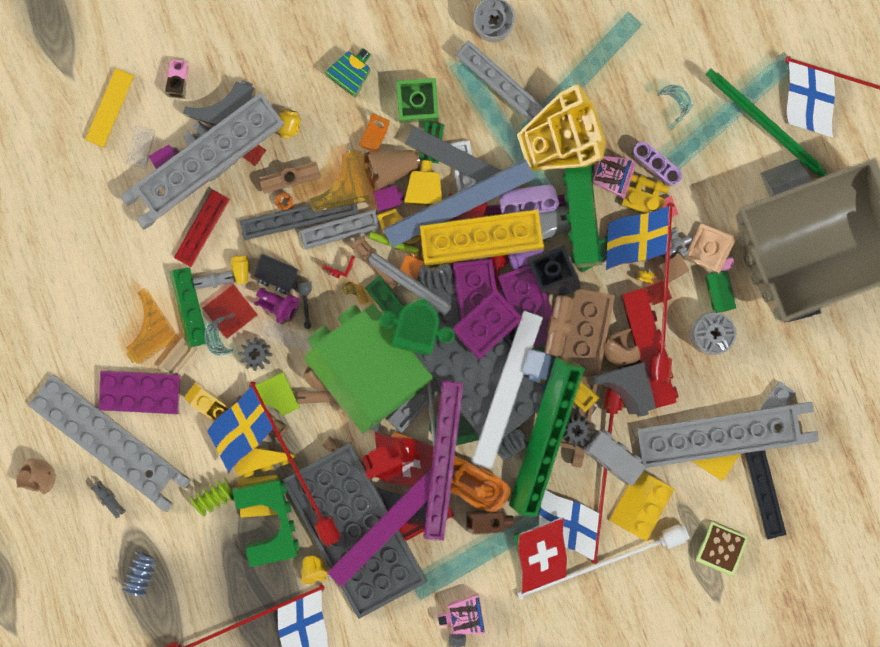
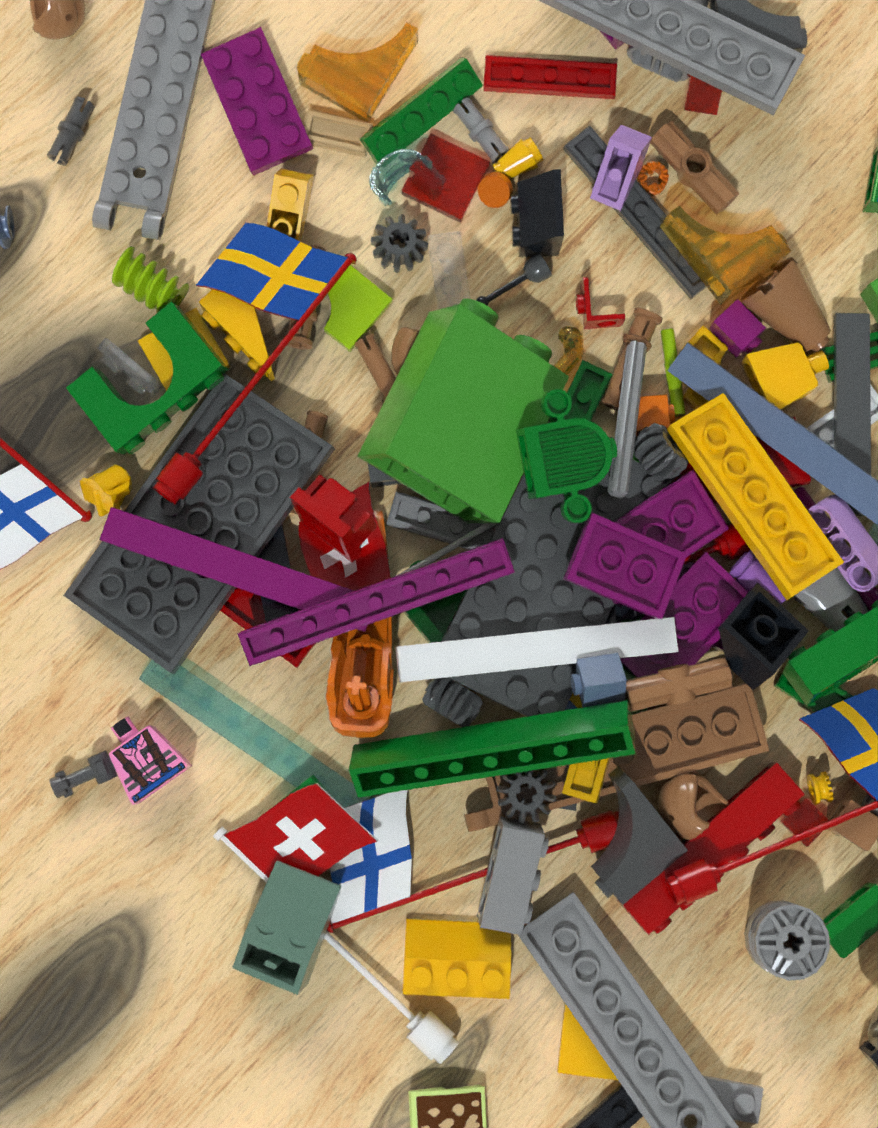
camera: 55 degrees right, 5 degrees down
magenta piece [254,287,300,325] -> none
yellow head [276,109,301,139] -> none
light grey tile [299,209,380,250] -> none
orange bracket [359,113,390,151] -> none
reddish brown torso [466,511,514,534] -> none
none -> clear plate [97,337,162,398]
none -> sand green slope [232,860,342,995]
none -> orange tile [478,172,513,208]
none -> lavender slope [590,125,652,211]

